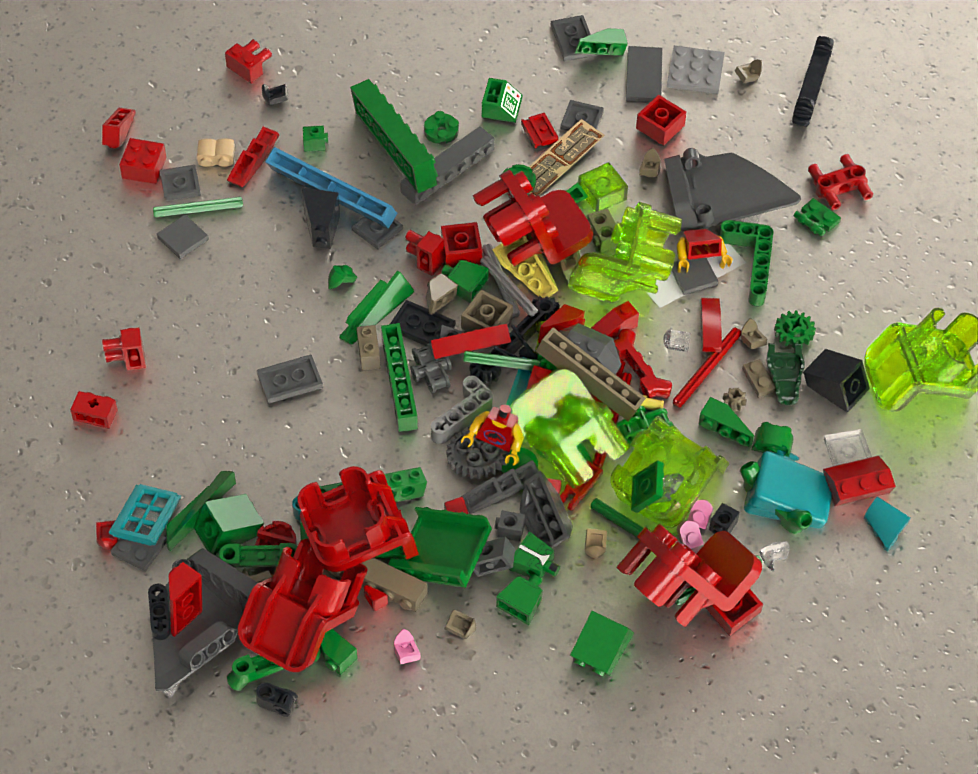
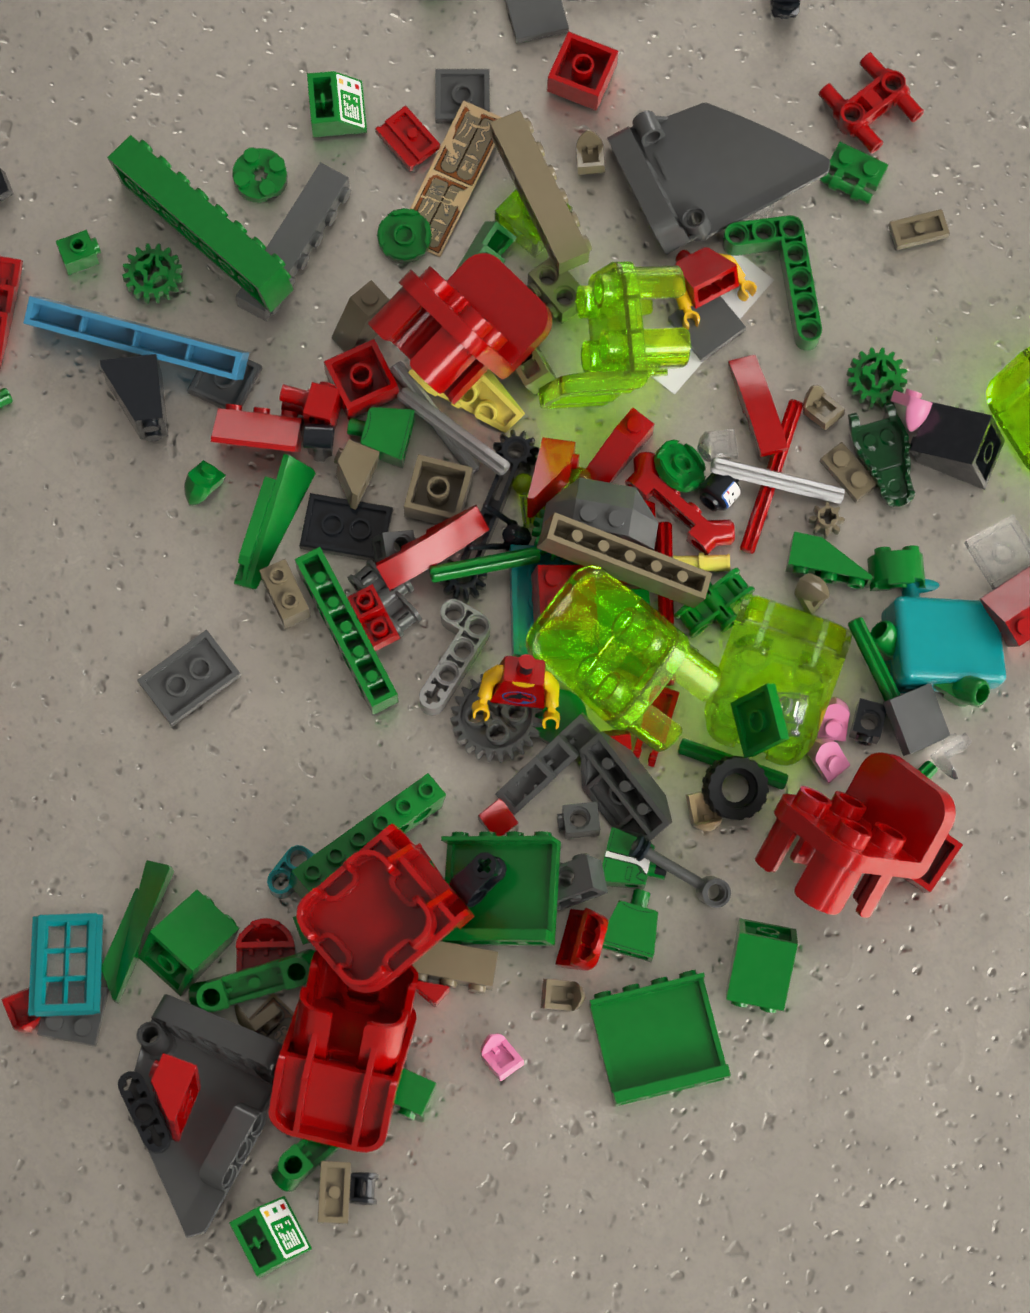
camera: 20 degrees left, 20 degrees up
none -> green gear [122,243,183,303]
none -> slope [211,403,304,452]
none -> green slope [229,1196,312,1278]
none -> black piece [303,423,334,462]
none -> dark tan plate [317,1161,351,1224]
none -> dark tan slope [332,280,390,352]
none -> red slope [347,584,401,651]
none -> black piece [449,852,507,907]
none -> dark tan brick [490,110,592,275]
none -> red slope [555,908,608,971]
none -> green panel [589,970,731,1107]
none -> dark grey piece [629,835,731,908]
none -> green tile [654,440,706,493]
none -> black head [699,473,741,511]
none -> black tyre [701,755,769,820]
none -> axle [710,457,845,504]
none -> dark tan plate [794,573,830,615]
none -> green axle [848,617,900,701]
none -> dark grey tile [883,684,951,756]
none -> dark tan plate [888,209,950,251]
none -> bright pink plate [890,388,932,432]

